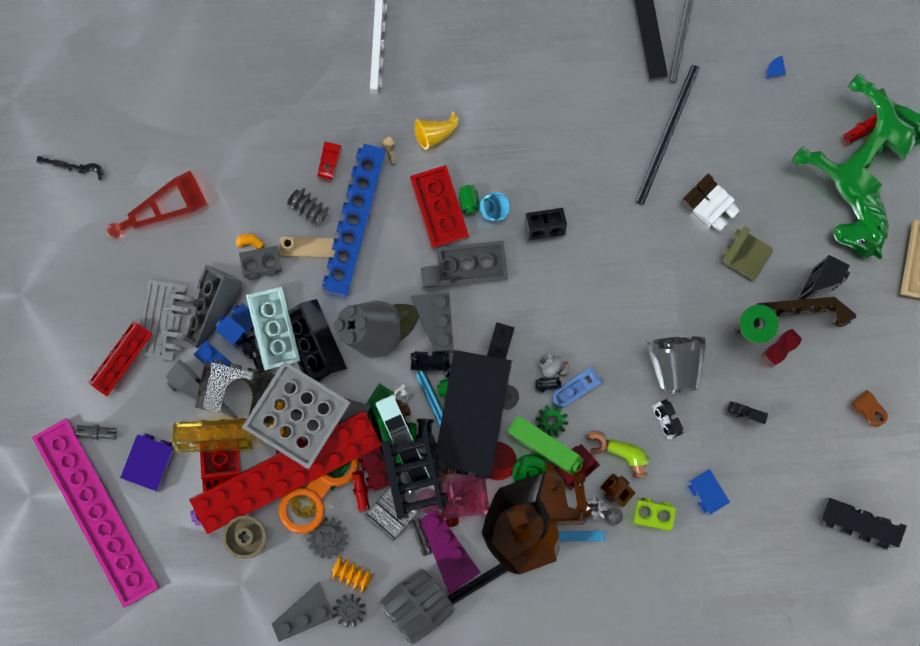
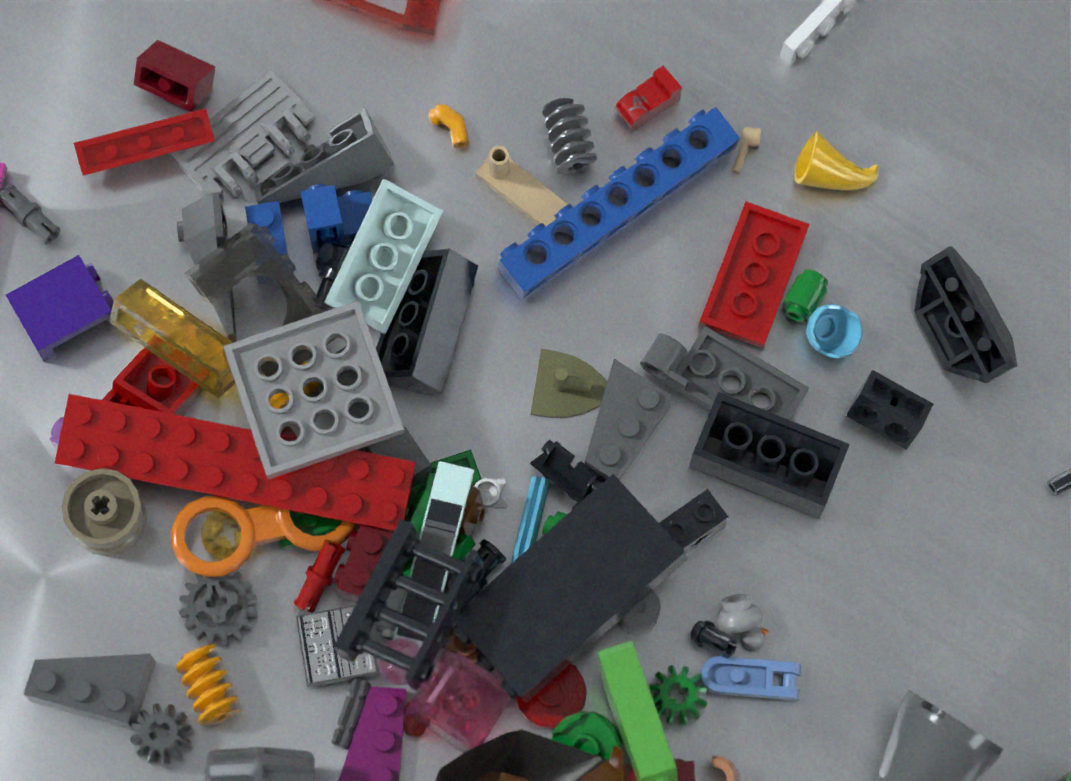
camera: 40 degrees right, 10 degrees down
dark grey brick [239,246,282,280] -> none
dark grey cone [333,300,402,358] -> none
none -> dark red brick [133,40,216,112]
none -> black slope [689,392,850,519]
none -> black wedge [914,246,1018,383]

